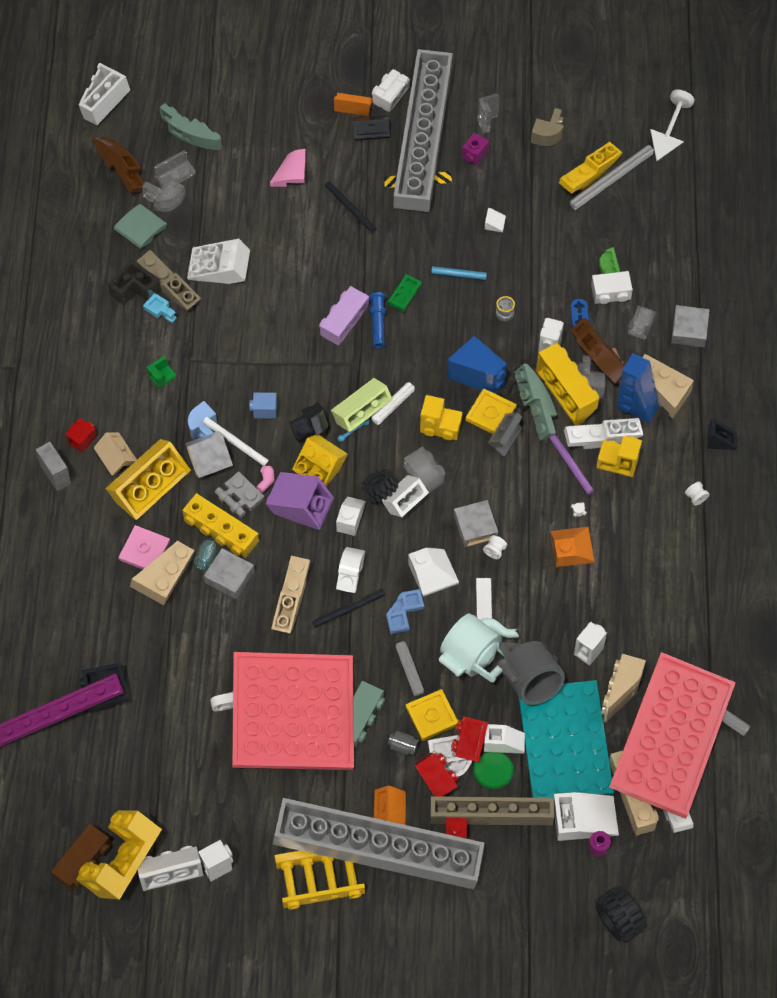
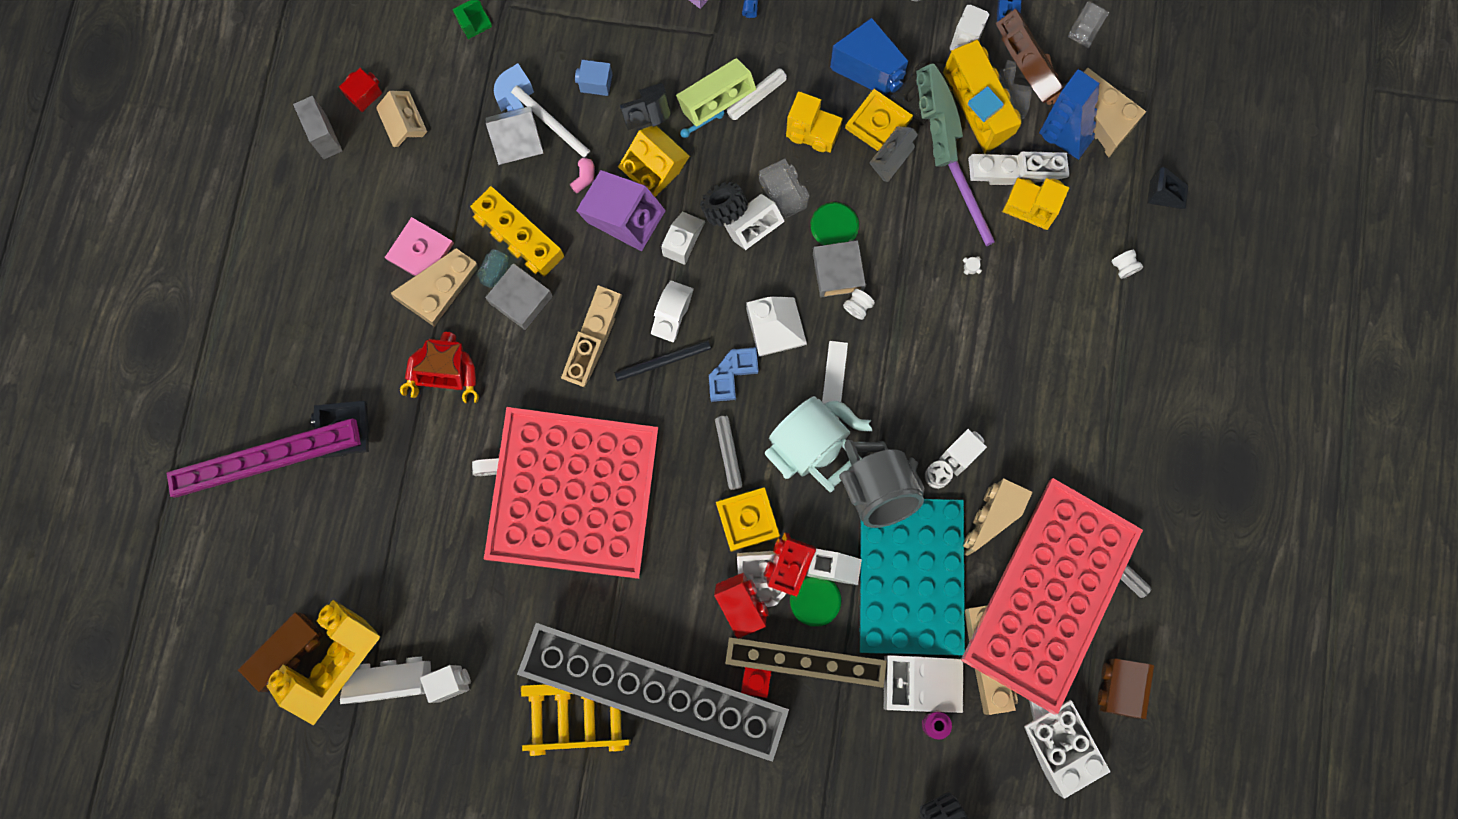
camera: 10 degrees right, 15 degrees up
yellow slope [105,439,191,520] -> none
light grey plate [215,472,265,518] -> none
sand green slope [353,681,385,748] -> none
orange panel [374,785,406,825] -> none
dark grey brick [388,731,419,756] -> none
orange slope [550,527,594,567] -> none
flat silver piece [671,305,709,347] -> none
none -> red torso [400,332,479,403]
none -> green piece [811,202,859,246]
none -> white wheel [925,461,953,489]
none -> dark azure tile [968,86,1004,122]
none -> white slope [1024,700,1110,799]
none -> reddish brown slope [1097,659,1154,719]

